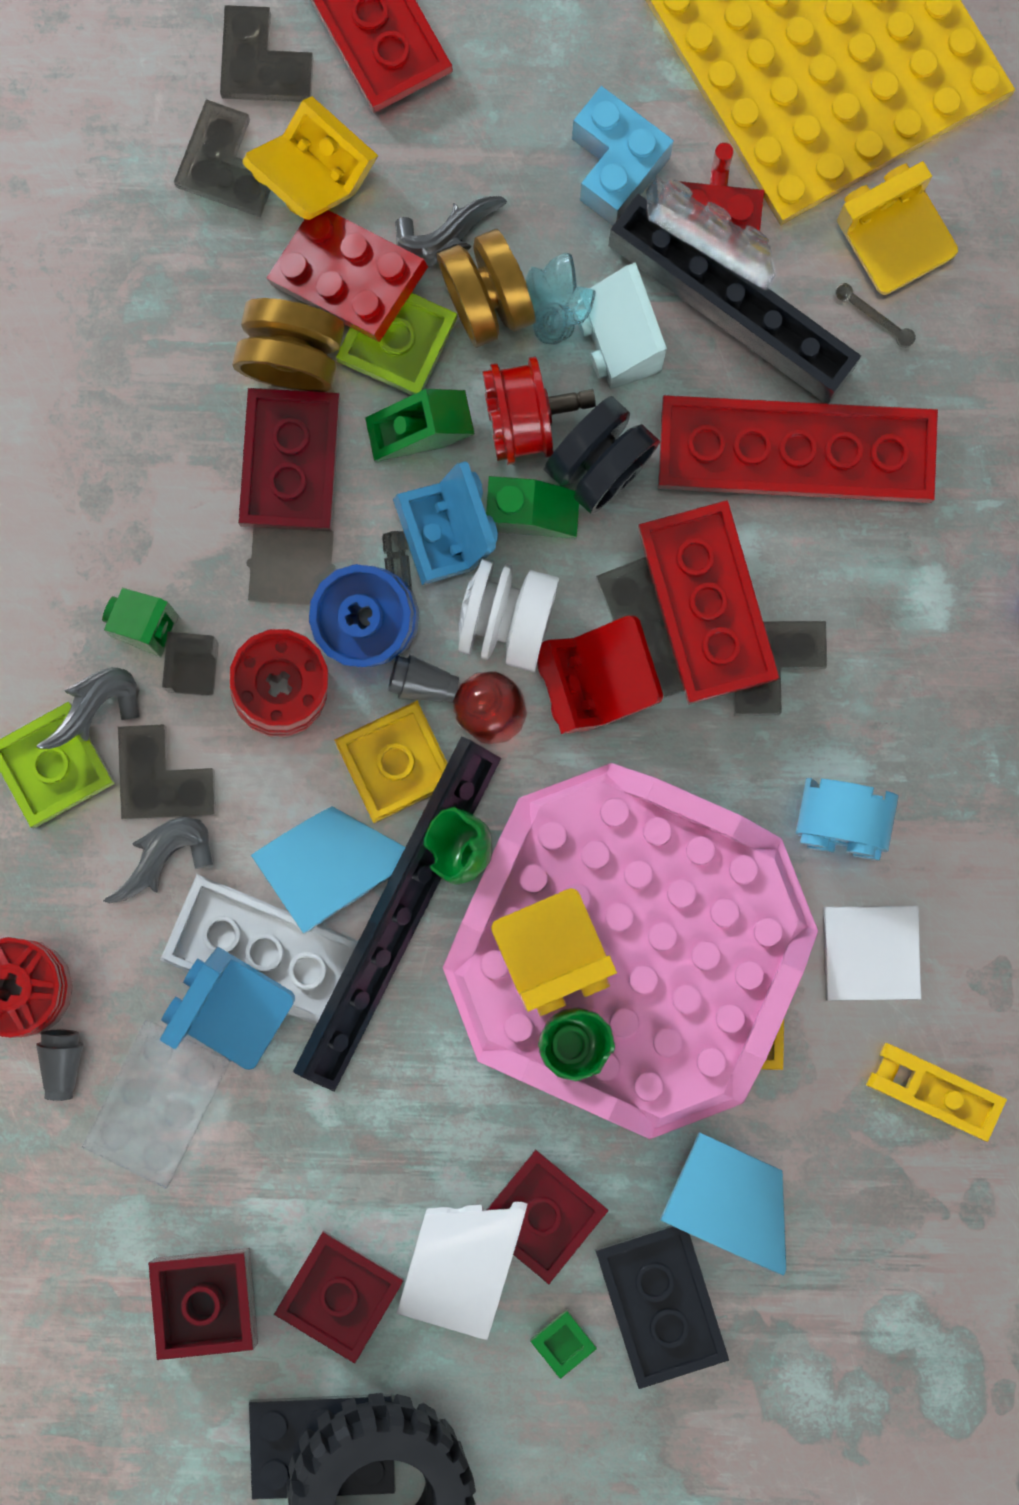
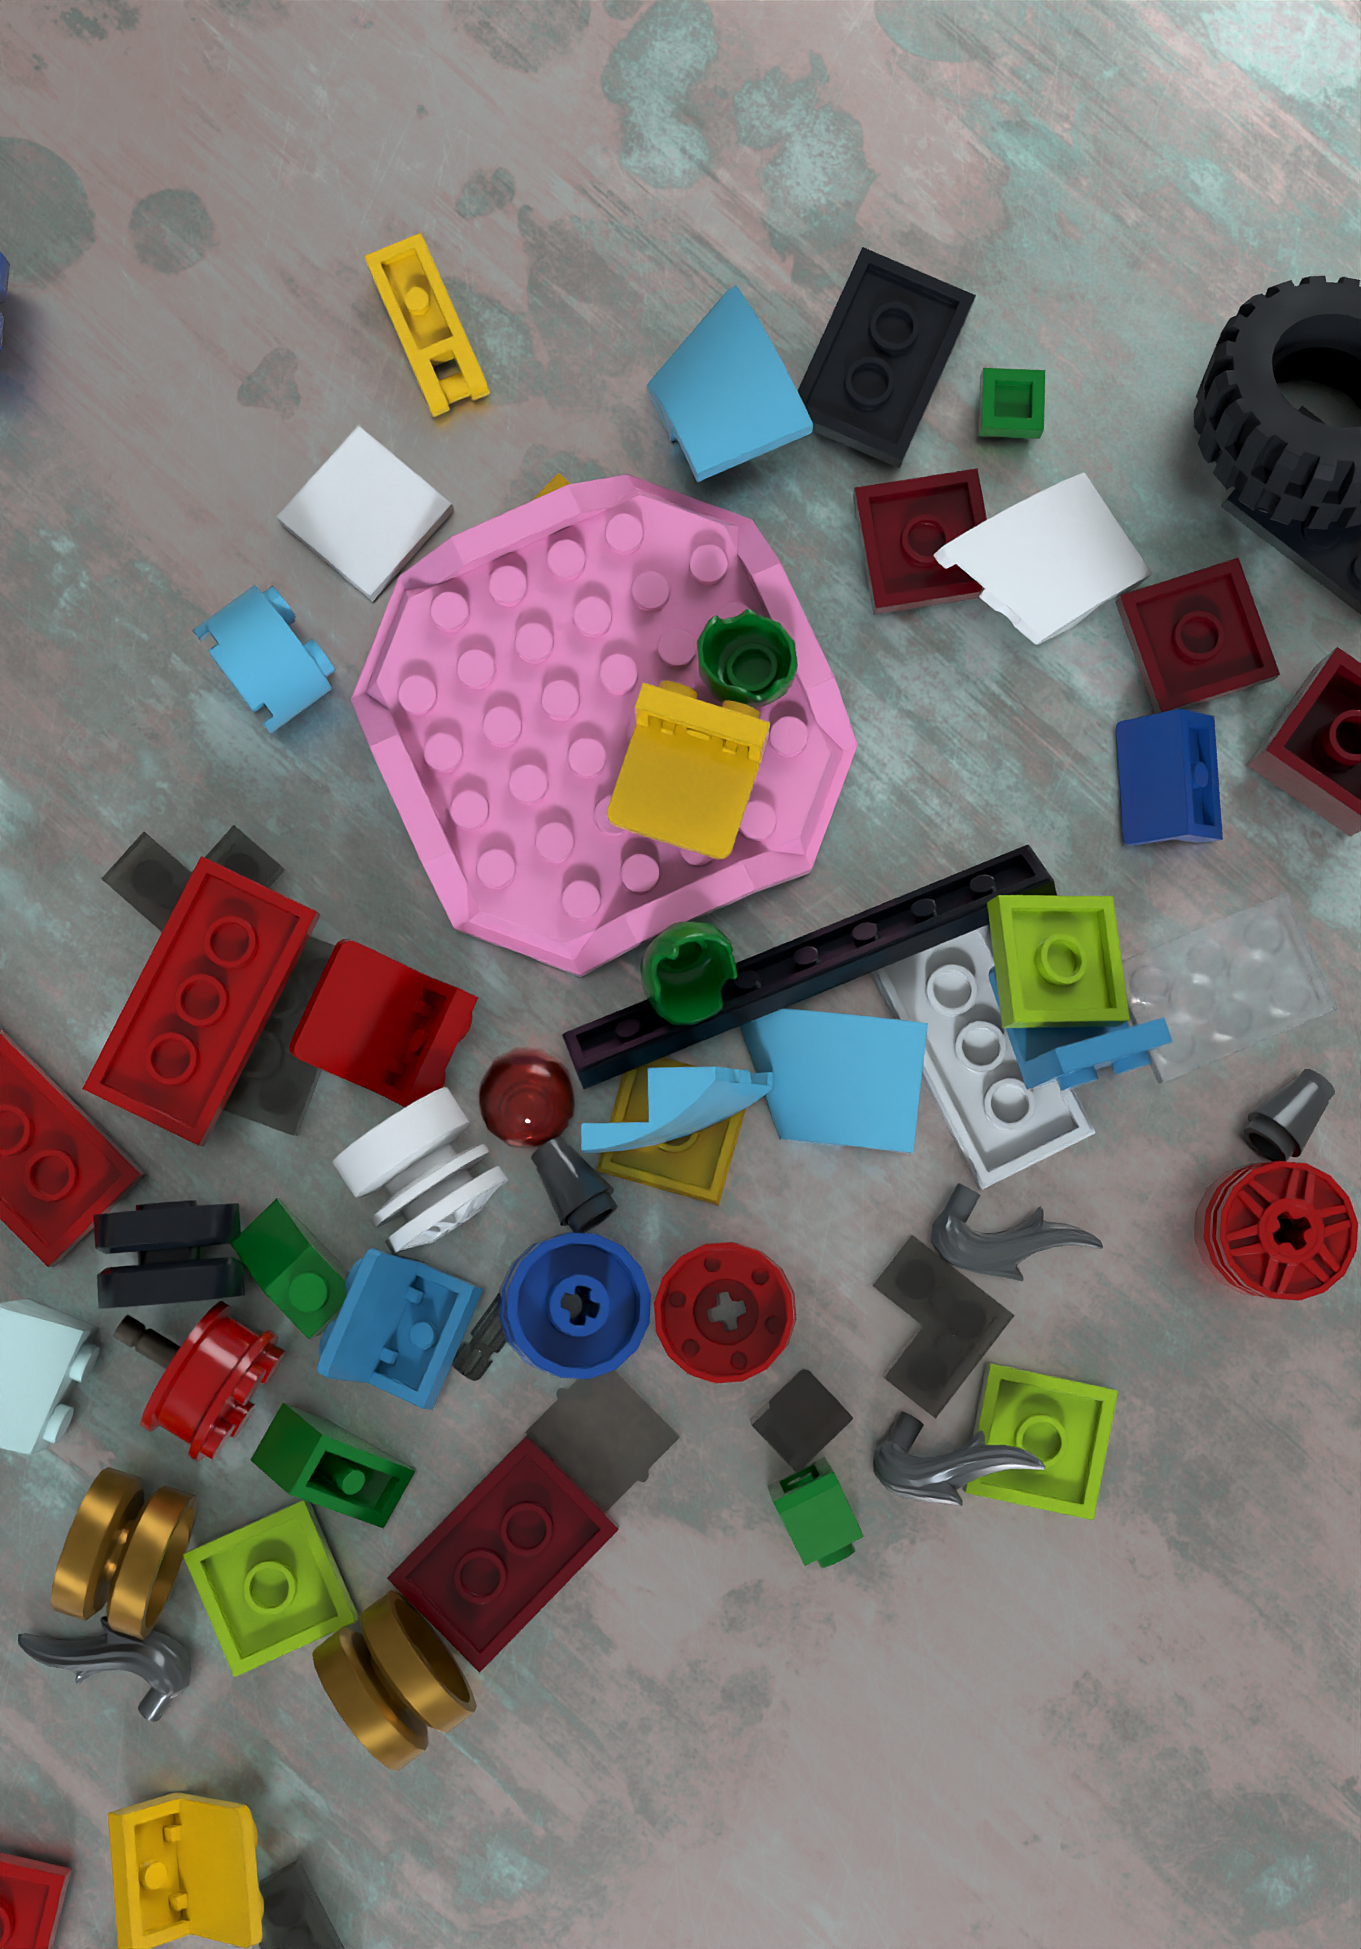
camera: 140 degrees left, 0 degrees up
plate [266,210,428,342] -> none
clear light blue plate [525,253,596,345] -> none
none -> medium azure slope [581,1067,773,1154]
none -> lime plate [987,895,1130,1028]
none -> blue panel [1116,709,1223,846]

